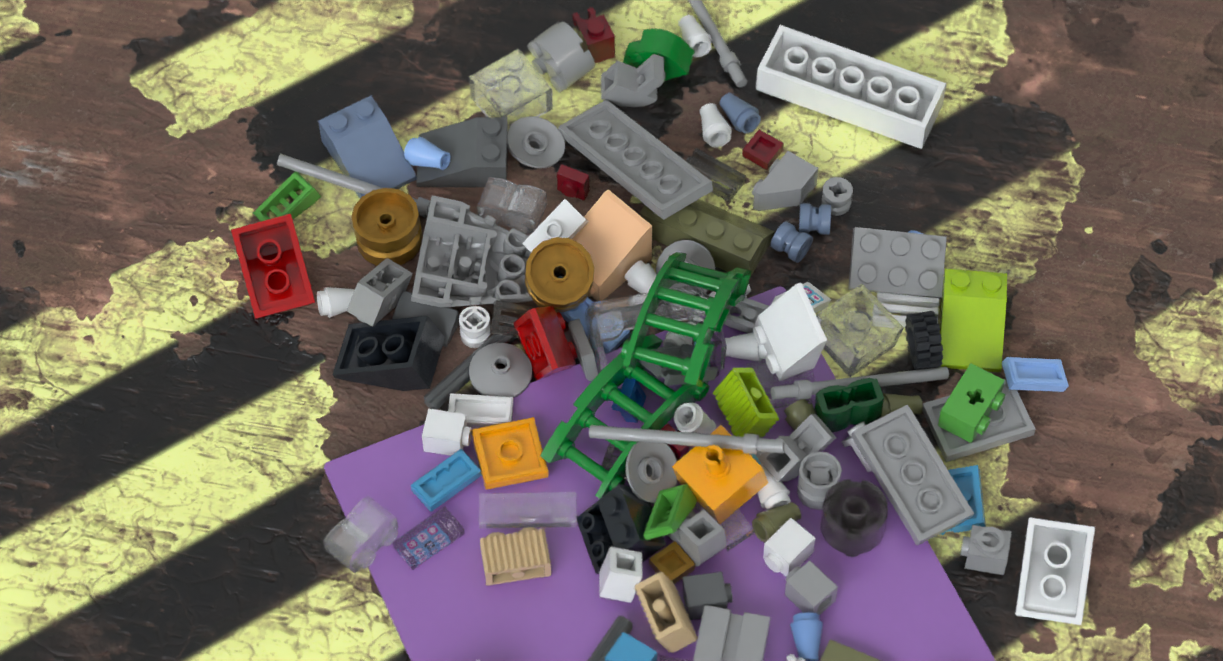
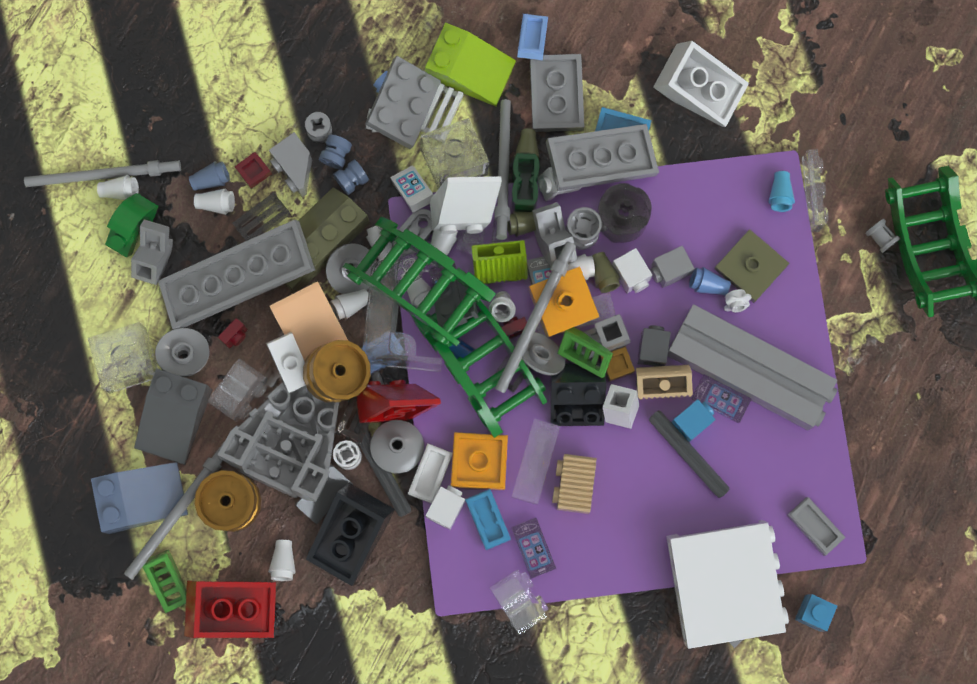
camera: 75 degrees left, 20 degrees up
light grey brick [347,258,413,327] -> none
light blue cone [404,137,451,170] -> none
light grey brick [527,21,595,93] -> none
light grey tile [568,319,598,381] -> none
dark red brick [572,7,615,64] -> none
white brick [756,25,946,149] -> none
black tyre [905,311,943,370] -> none
bright green brick [938,363,1006,443] -> none
light grey brick [960,525,1011,575] -> none

